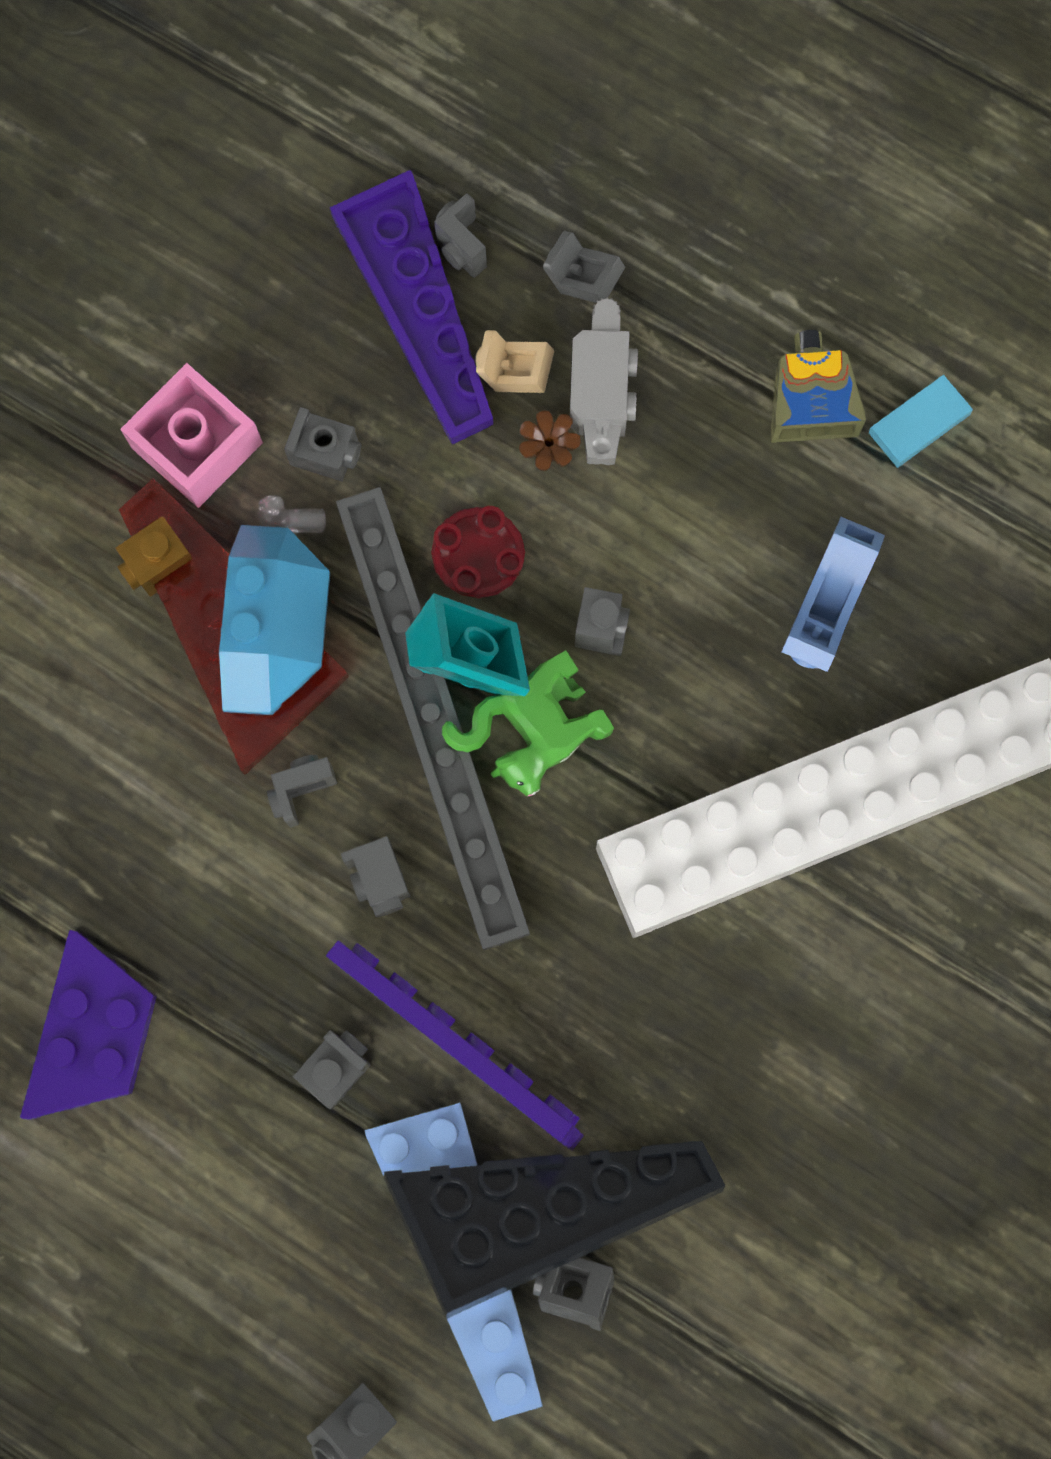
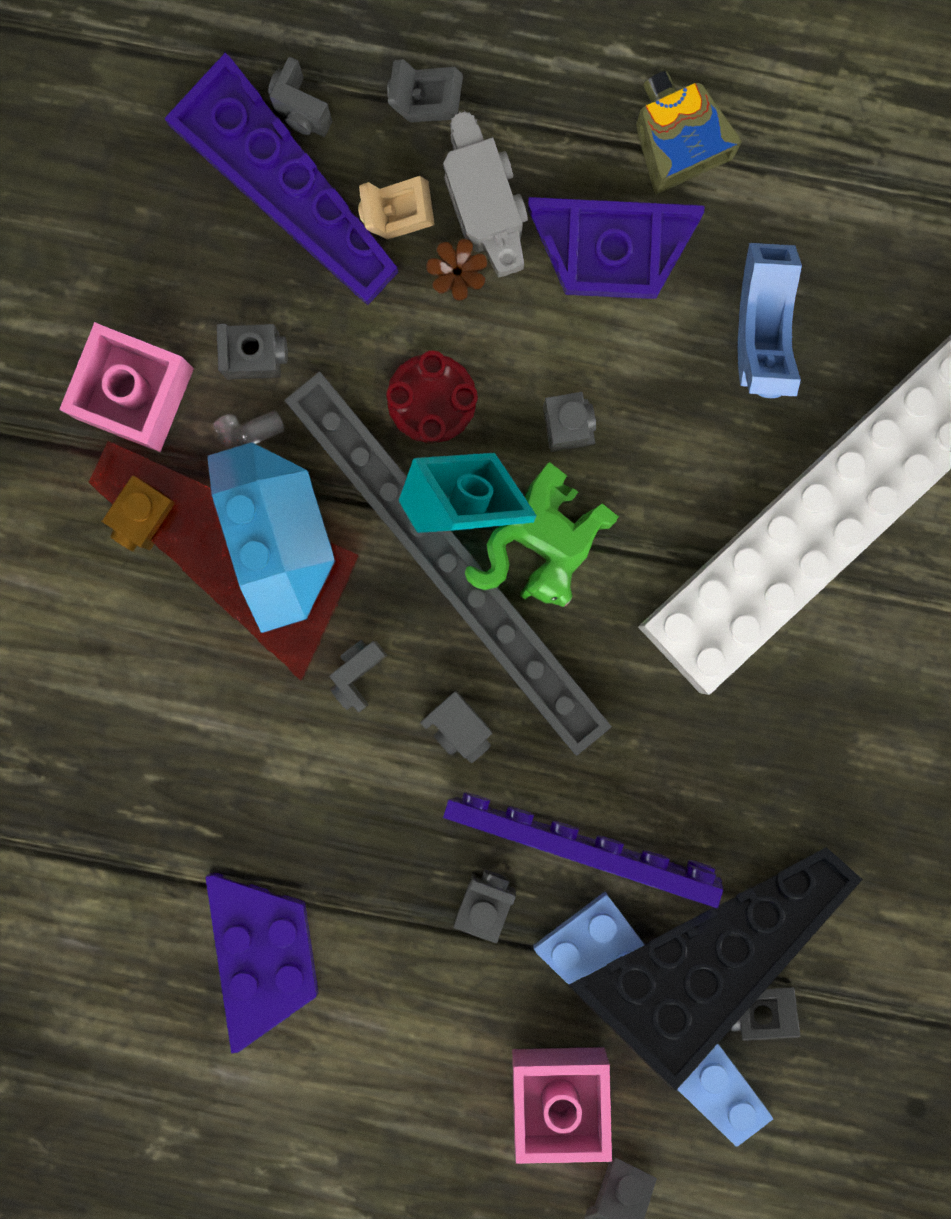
camera: 20 degrees left, 10 degrees up
medium azure tile [868,375,973,468] -> none
none -> bright pink brick [512,1047,612,1164]
none -> dark purple wing [528,197,705,299]

